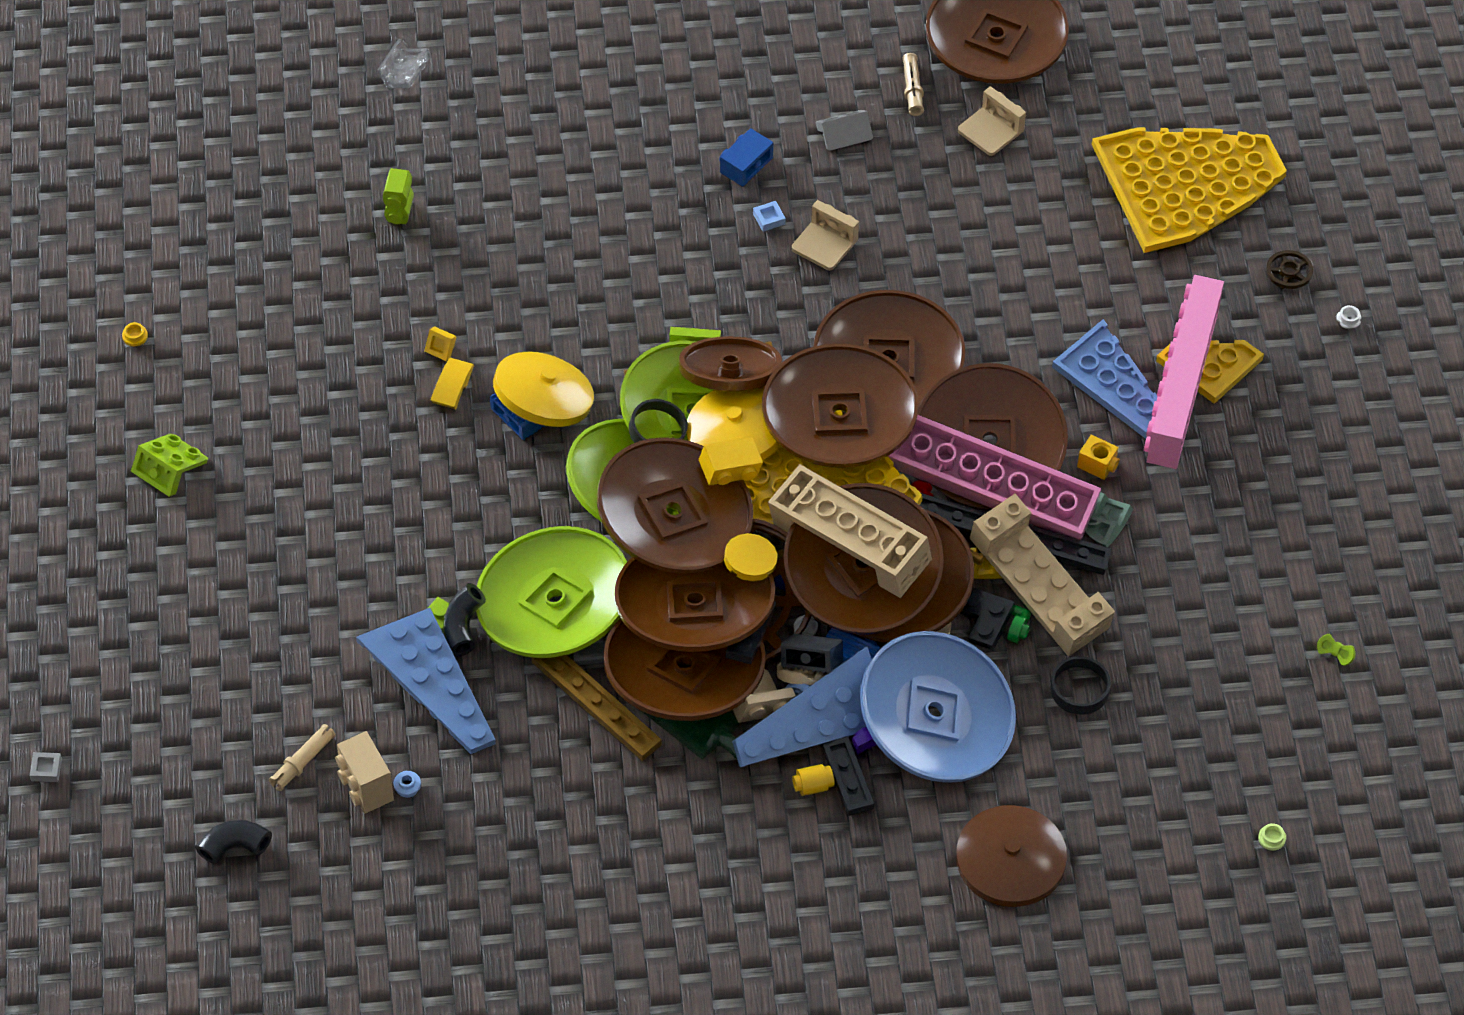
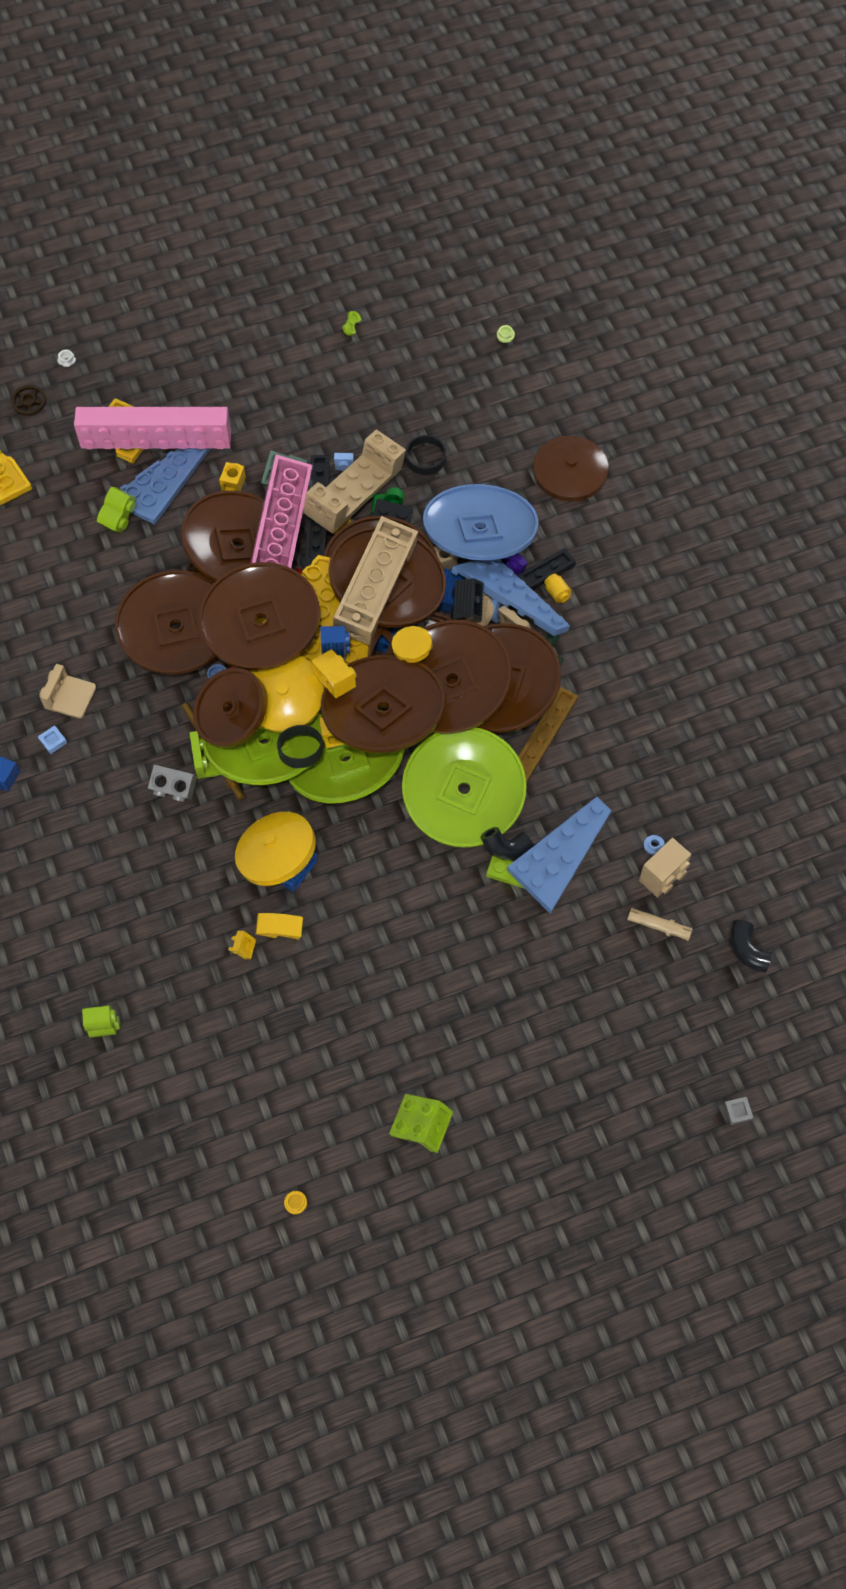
camera: 105 degrees left, 10 degrees up
none -> lime brick [97,487,136,532]
none -> light grey brick [148,765,197,802]
none -> blue brick [320,626,350,661]
none -> light blue plate [334,453,354,471]

